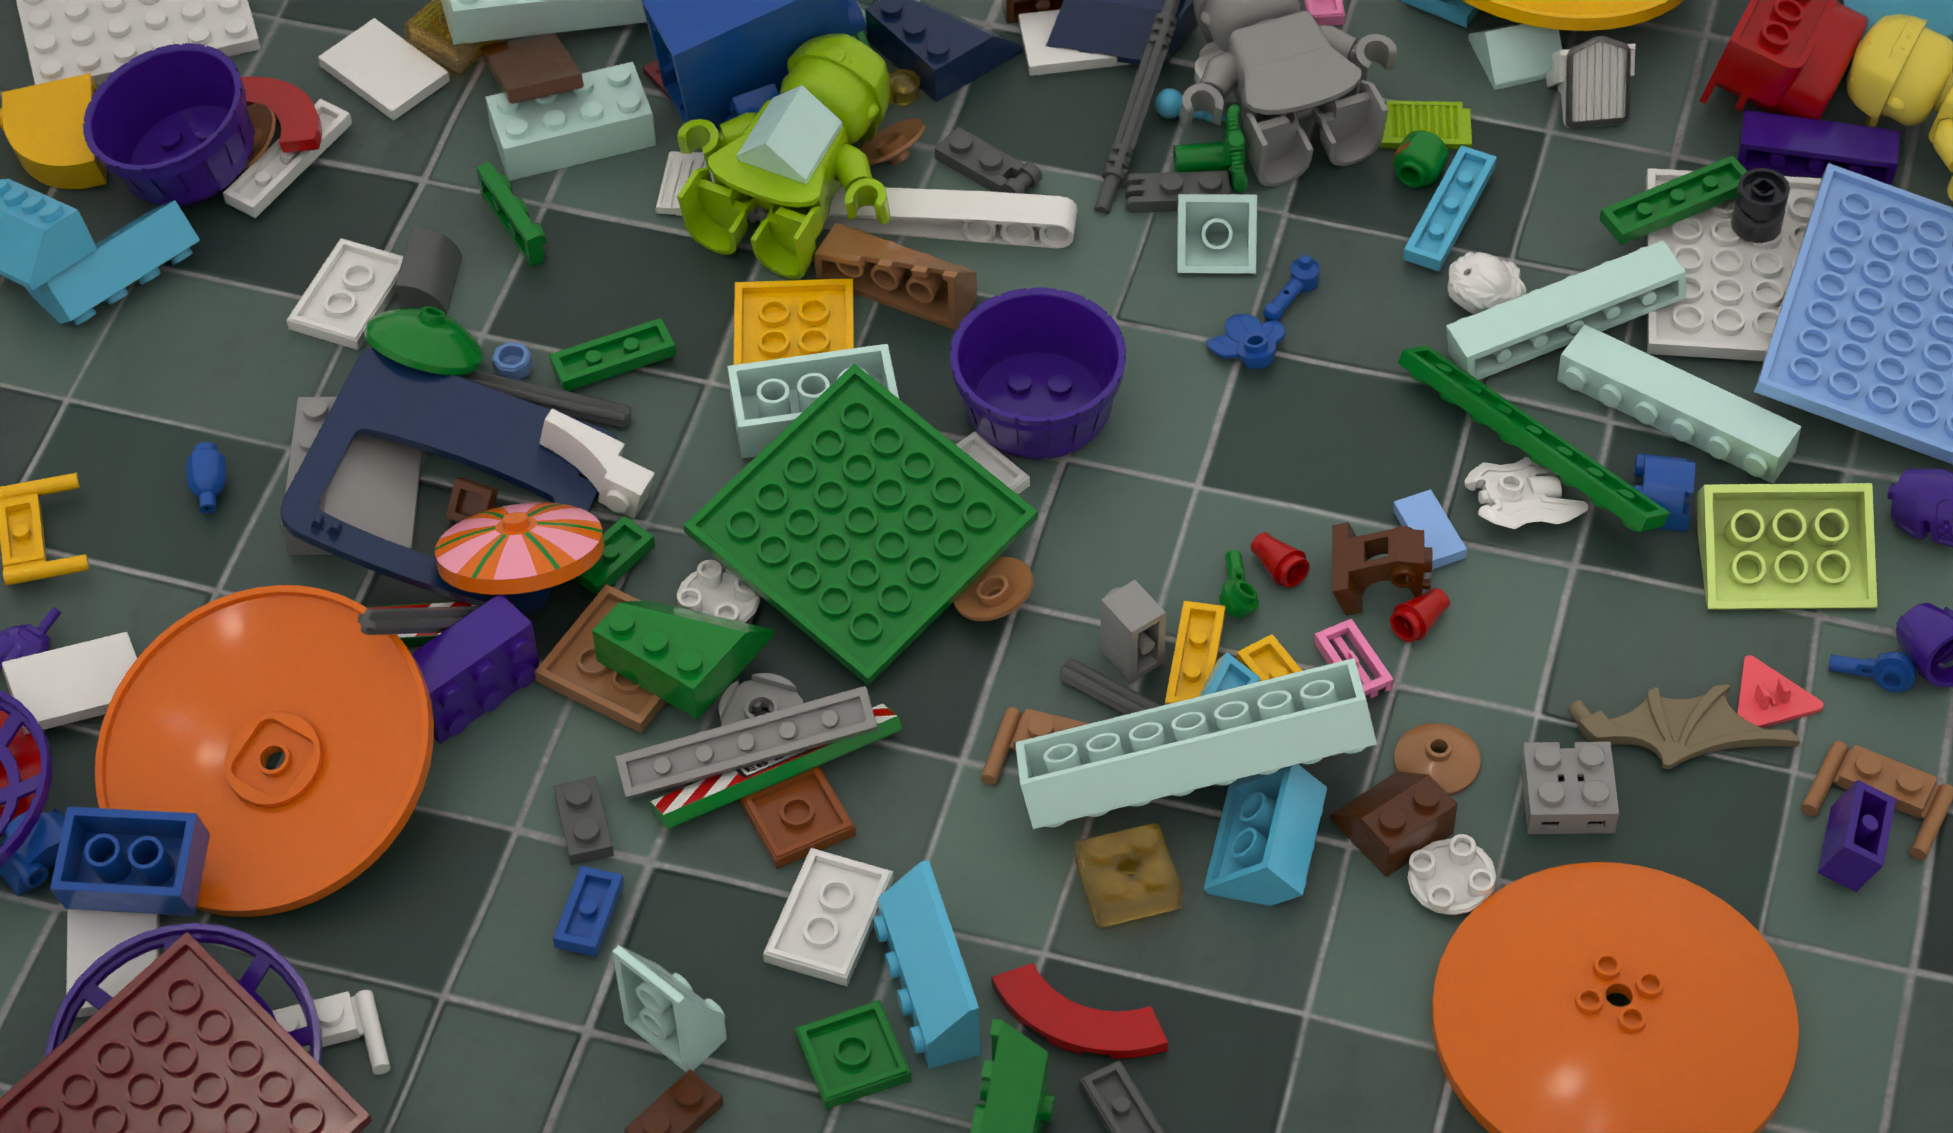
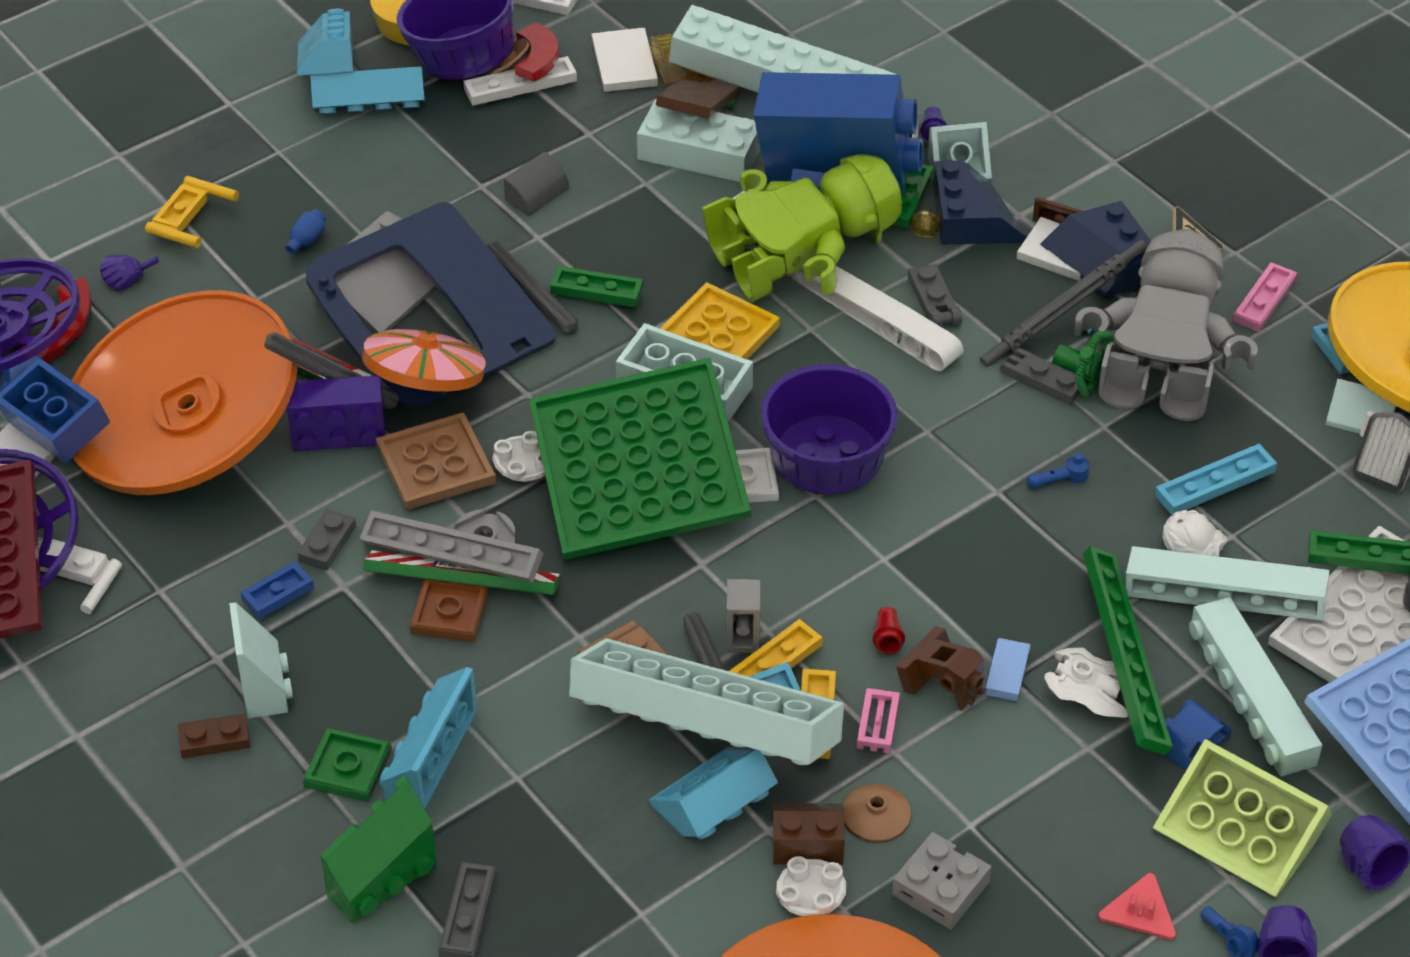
camera: 35 degrees right, 5 degrees down
white tile [2,632,137,734] -> none
white tile [286,238,403,350] -> none
green dish [364,306,484,375] -> none
reddish brown plate [445,477,498,522] -> none
green plate [476,162,547,267] -> none
medium blue tile [492,342,533,380] -> none
white slope [539,409,655,519] -> none
green plate [573,516,655,596] -> none
green wedge [592,600,775,720] -> none
light aqua slope [736,85,843,184] -> none
white tile [763,848,894,987] -> none
medium nougat wedge [814,223,977,330] -> none
medium nougat dish [859,118,925,165] -> none
medium nougat dish [953,557,1034,621] -> none
red tile [991,963,1168,1059] -> none
clear yellow brick [1075,823,1183,927] -> none
light aqua slope [1177,194,1257,274] -> none
blue plate [1206,314,1285,369] -> none
green plate [1219,550,1259,618] -> none
lime window [1379,100,1472,149] -> none
red cone [1390,588,1450,642] -> none
green head [1392,130,1449,188] -> none
dark tan animal [1568,684,1800,769] -> none

